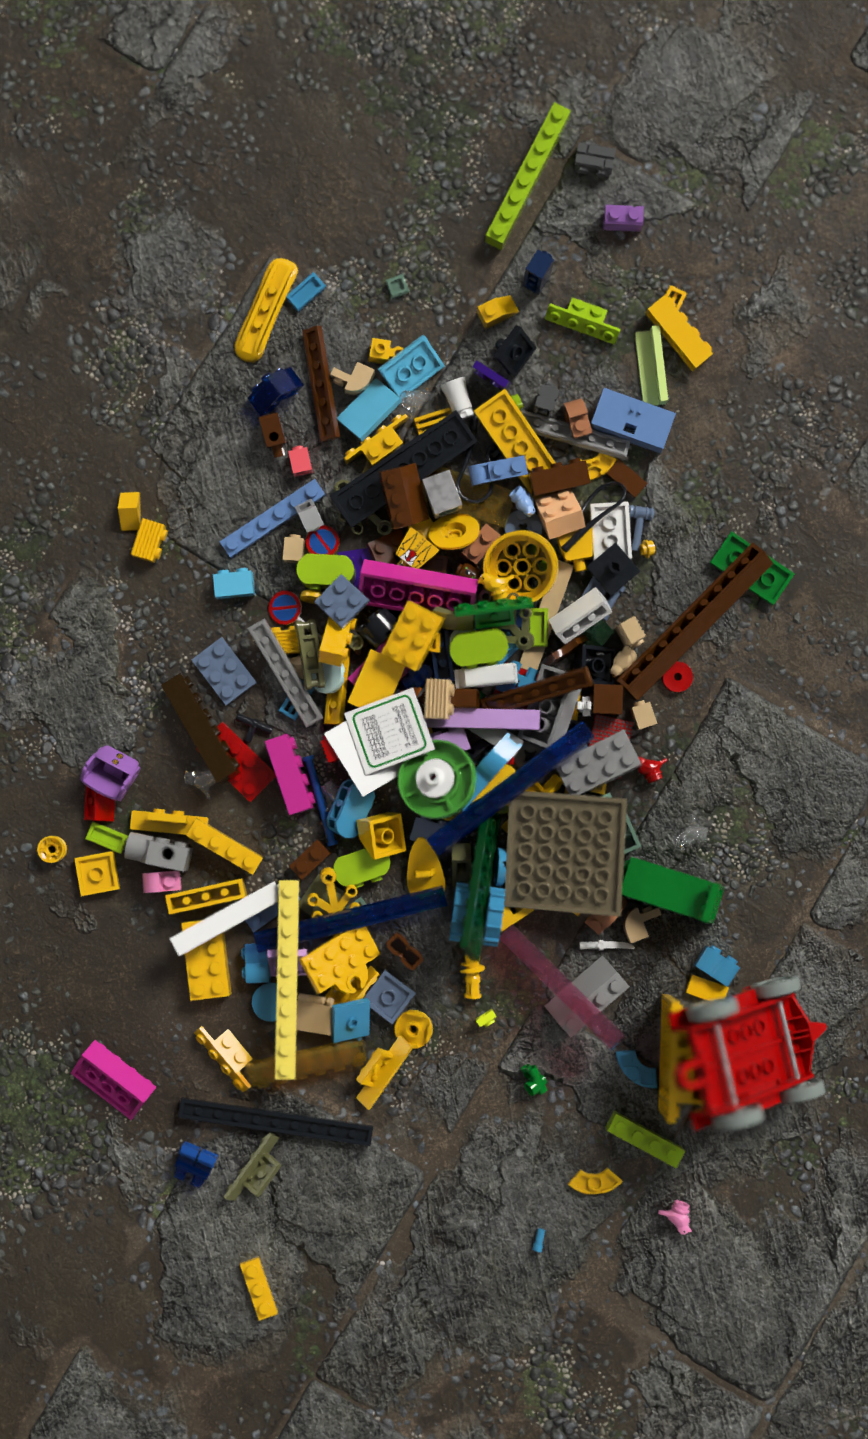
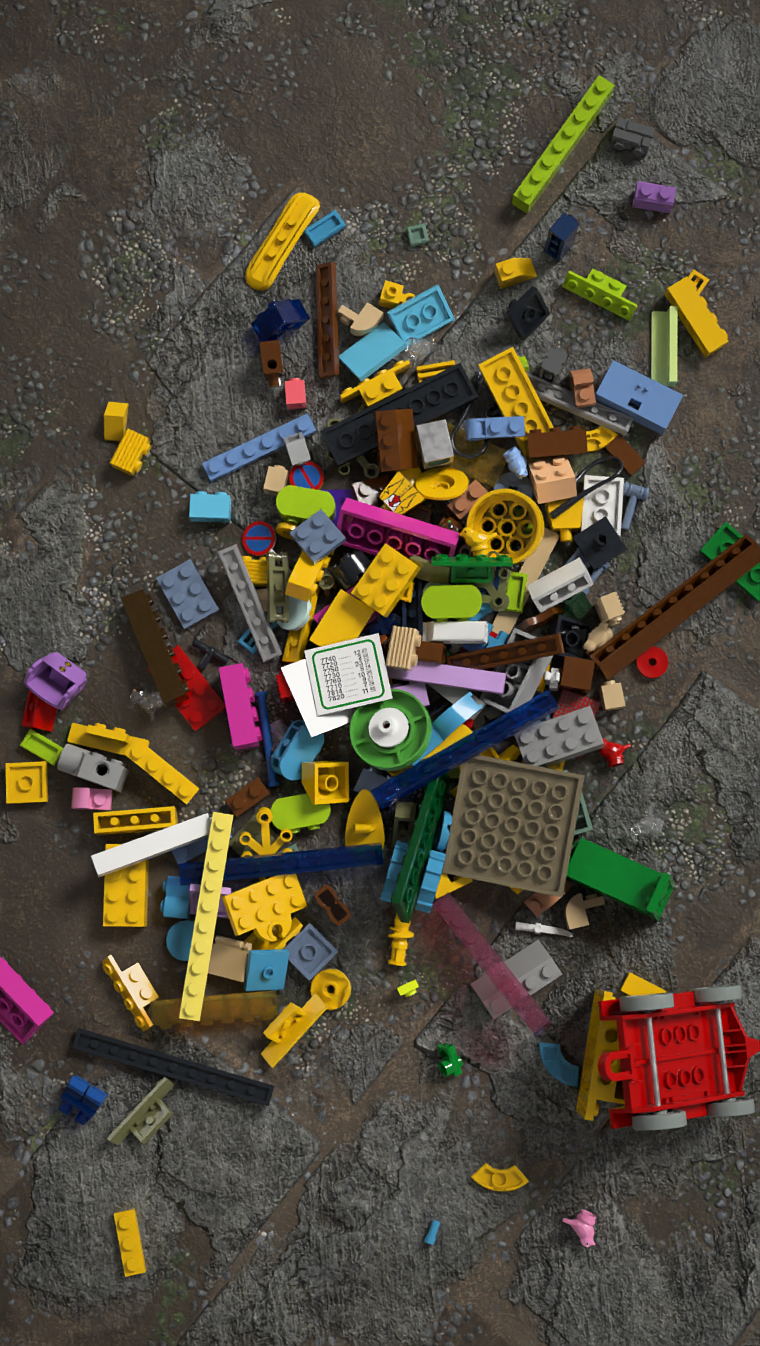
camera: 10 degrees right, 5 degrees down
white plant [440,377,474,420] -> none
dark purple plate [473,360,511,390] -> none
lime brick [605,1110,685,1168] -> none
yellow plate [639,540,655,558] -> none
dark azure brick [693,945,740,987] -> none

